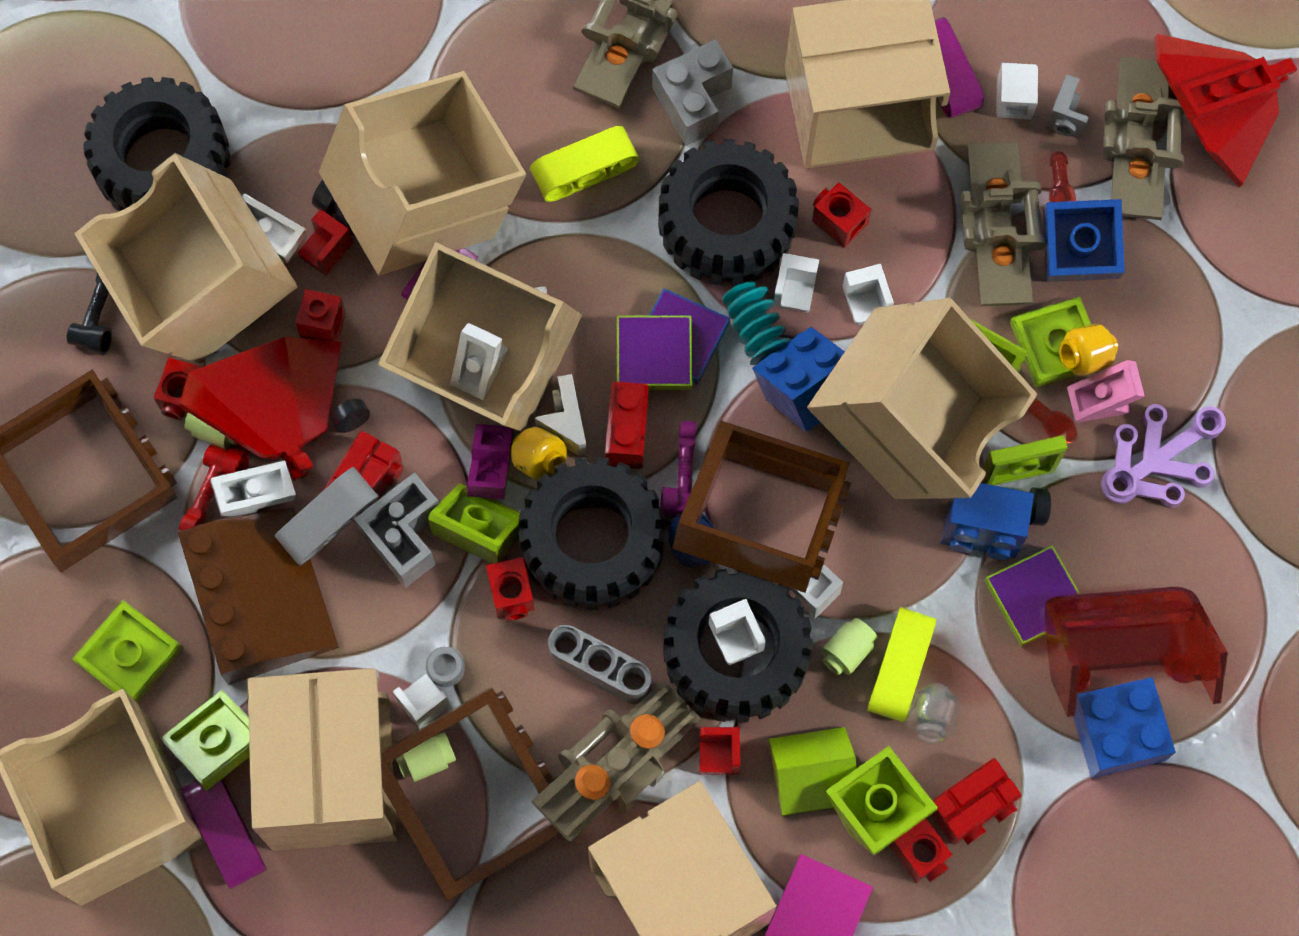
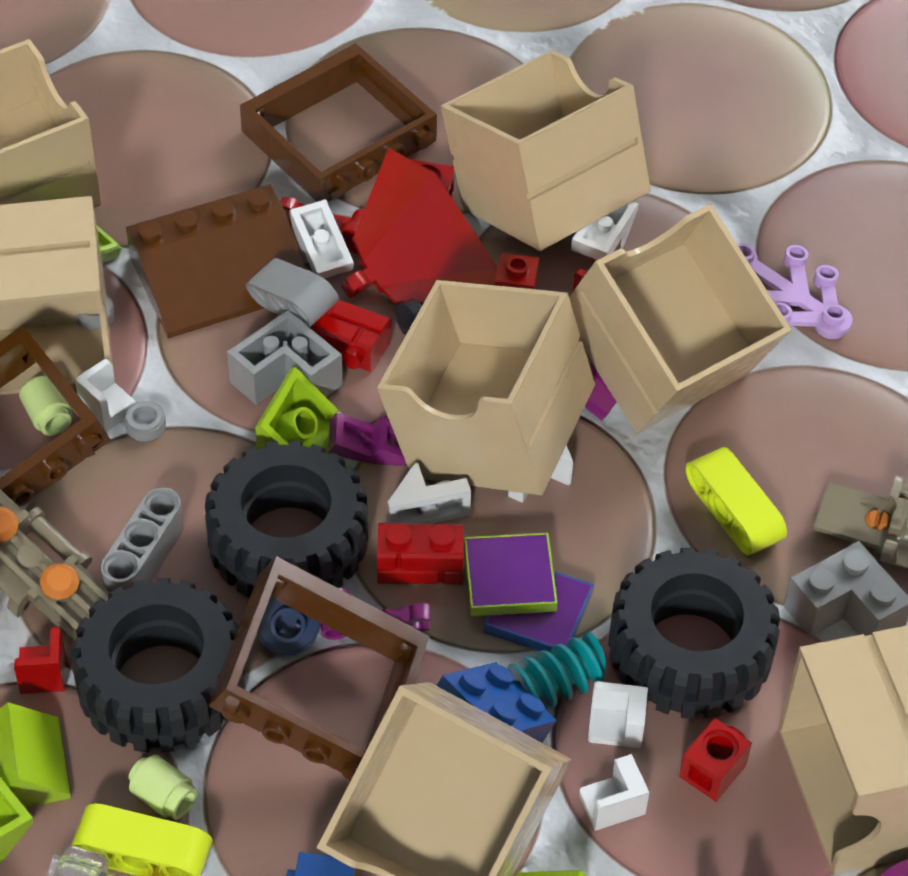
camera: 85 degrees right, 20 degrees down
lime tile [72,600,183,703] -> none
black tyre [83,77,231,211] -> none
white slope [450,323,508,401] -> none
red brick [486,557,535,621] -> none
yellow head [511,427,567,481] -> none
white panel [708,599,766,665] -> none
white panel [790,565,843,619] -> none
none -> lavender plant [737,243,853,339]

